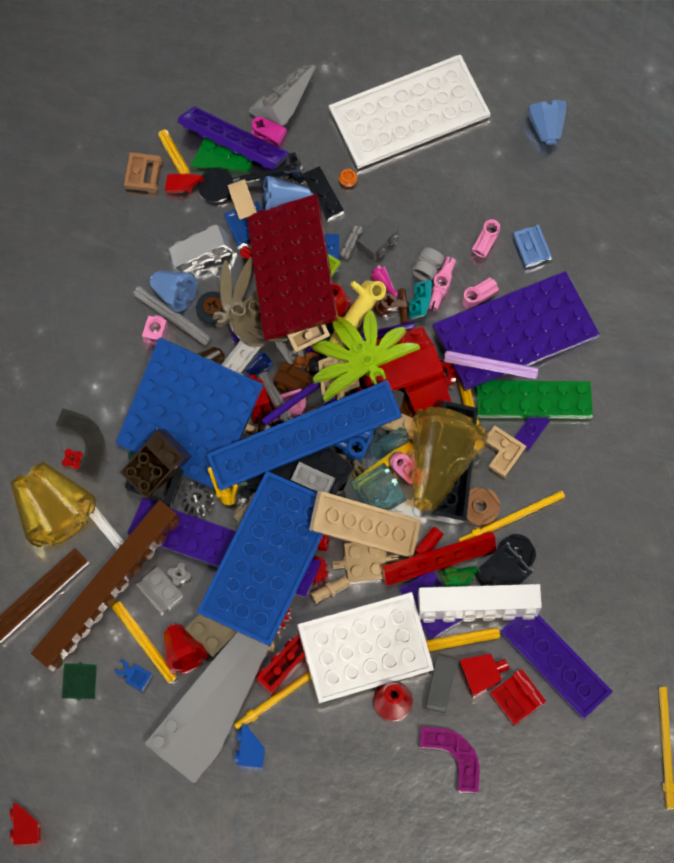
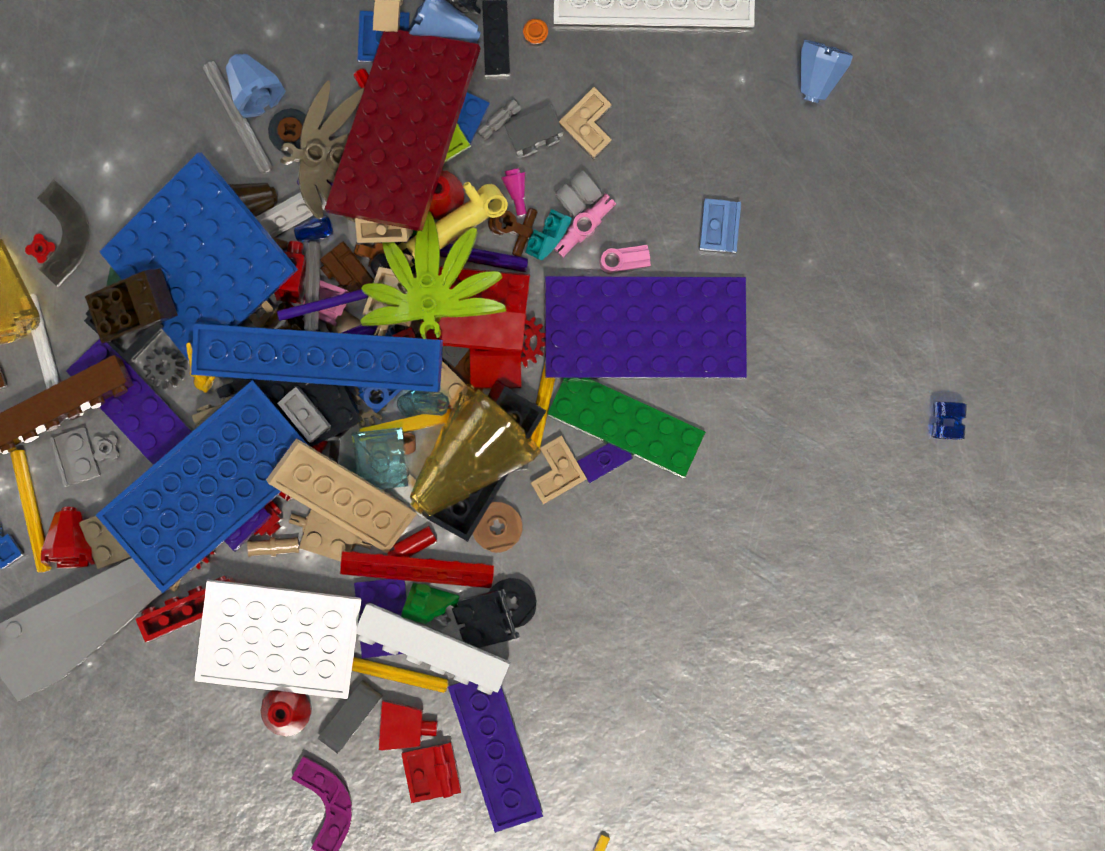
camera: 25 degrees right, 15 degrees up
bright pink brick [142,315,168,346] -> none
light grey wedge [168,225,238,272] -> none
yellow bar [233,671,312,731] -> none
blue slope [234,725,265,771] -> none
bright pink plate [390,452,423,484] -> none
lavender axle [444,351,538,379] -> none
yellow bar [458,491,565,542] -> none
bright pink piece [472,219,500,258] -> none
none -> tan plate [559,87,612,159]

